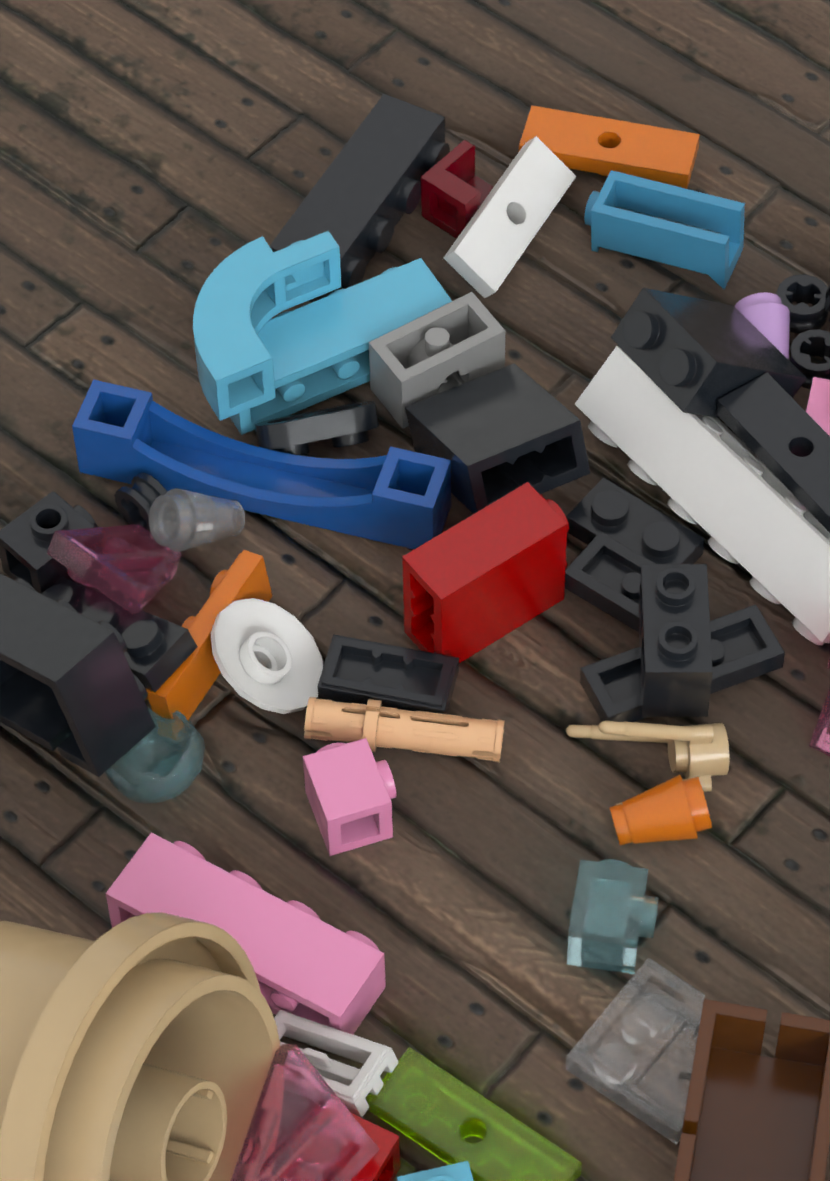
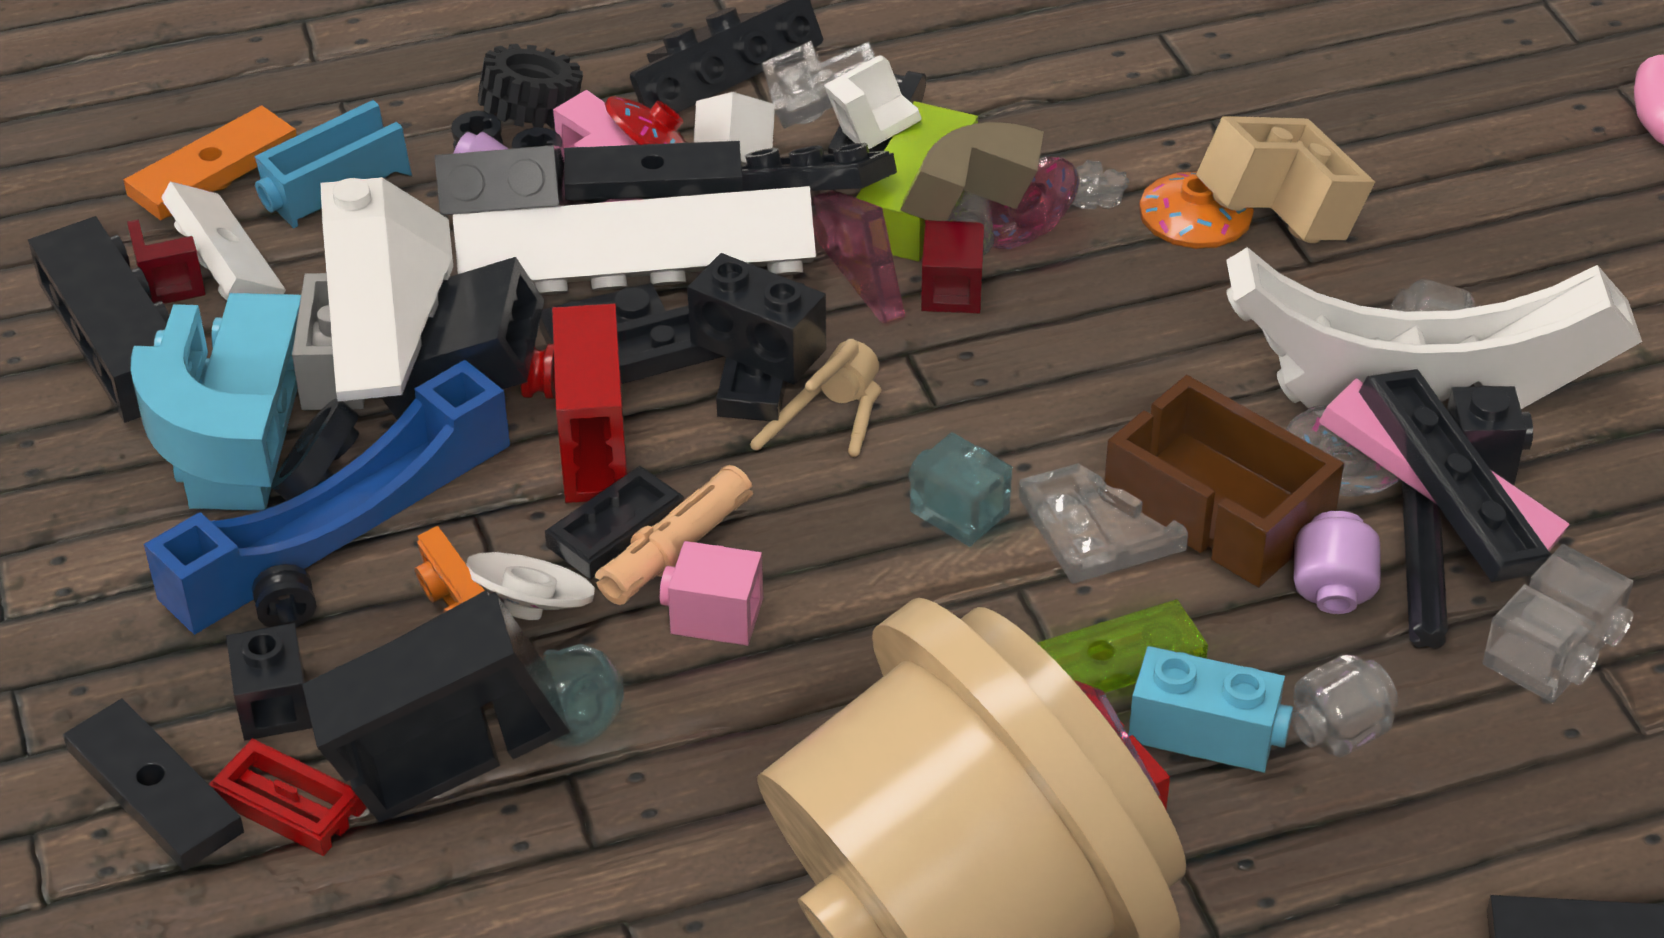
camera: 60 degrees left, 10 degrees down
clear pink wing [47,524,182,614] -> none
bright pink brick [106,832,386,1034] -> none
clear cone [149,488,245,552] -> none
orange cone [609,775,712,846] -> none
none -> white wedge [320,177,453,402]

